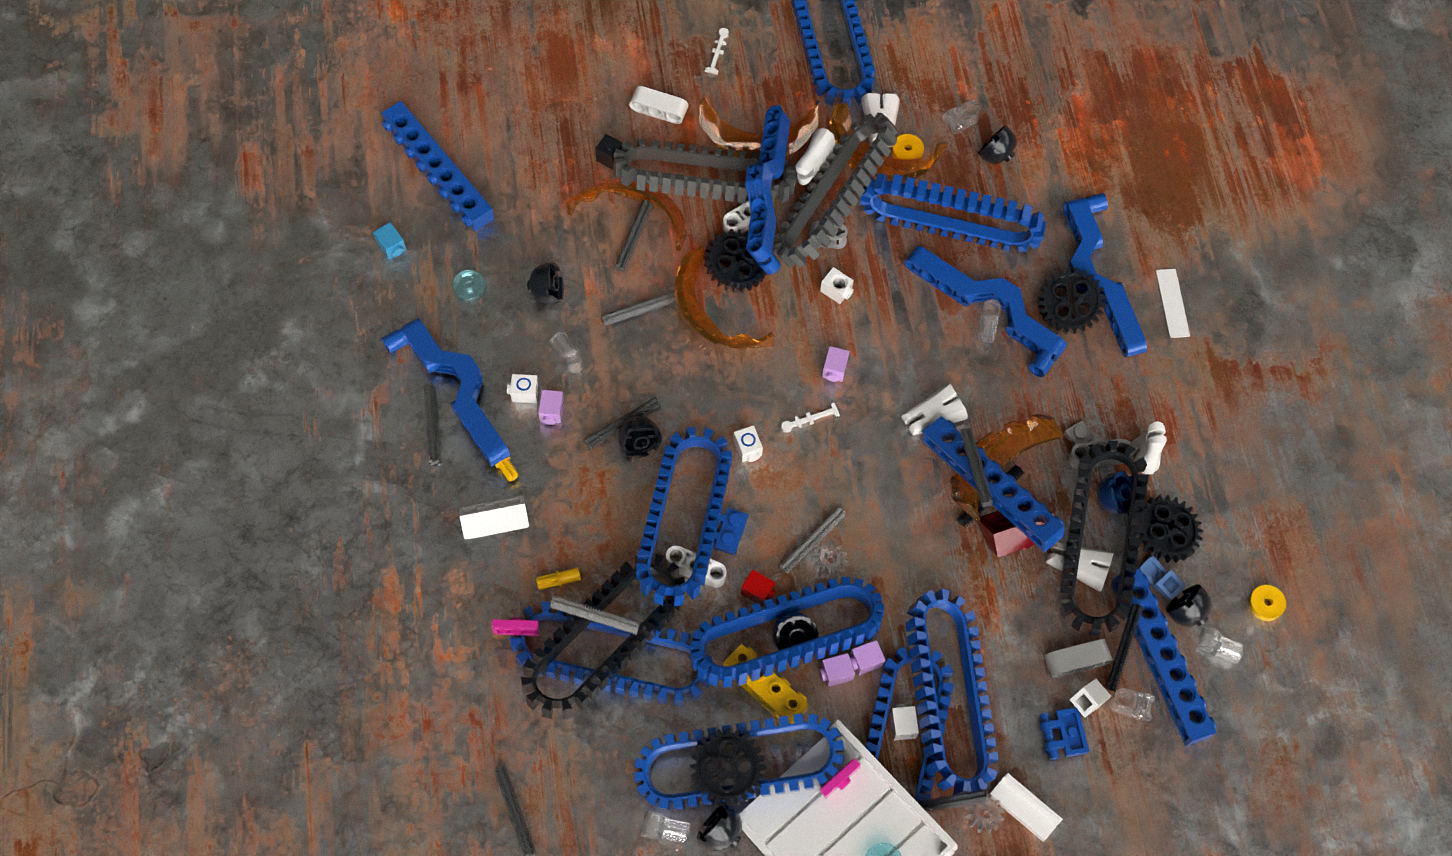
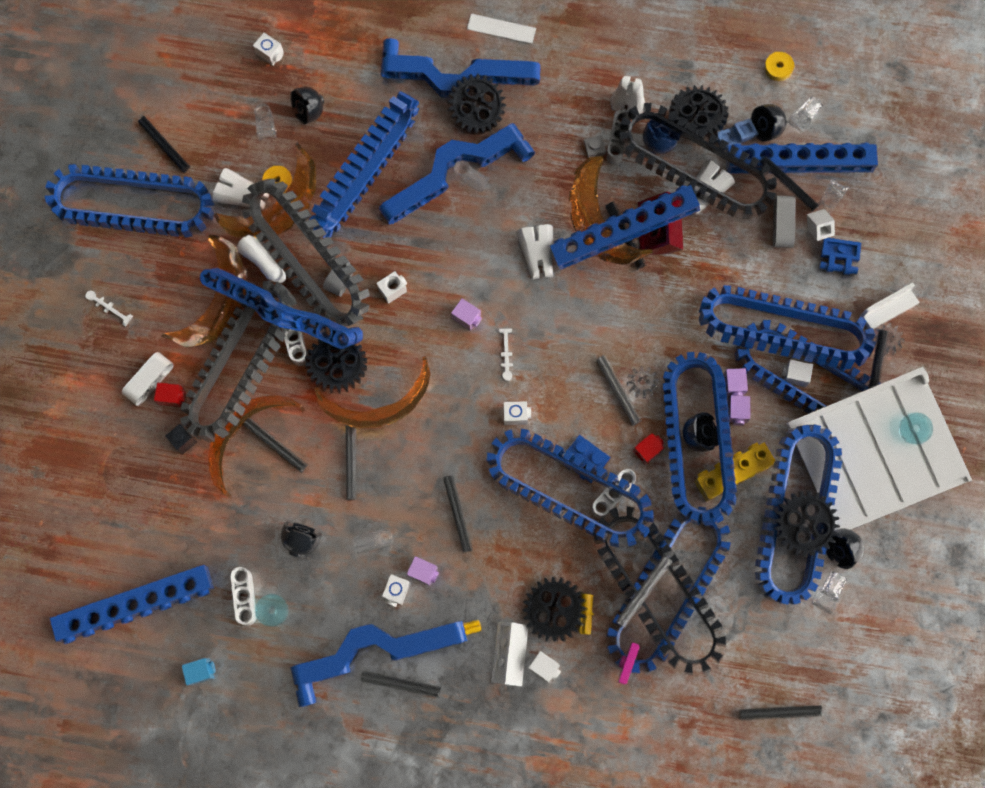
camera: 65 degrees left, 10 degrees up
black cylinder [618,416,662,458] -> none
dark pink plate [820,759,861,799] -> none
dark grey axle [960,428,993,507] -> none
none -> black axle [138,116,190,173]
none -> red brick [154,382,186,408]
none -> white beam [231,567,257,626]
none -> white brick [253,33,284,65]
none -> black gear [522,577,588,643]
none -> white brick [529,651,561,682]

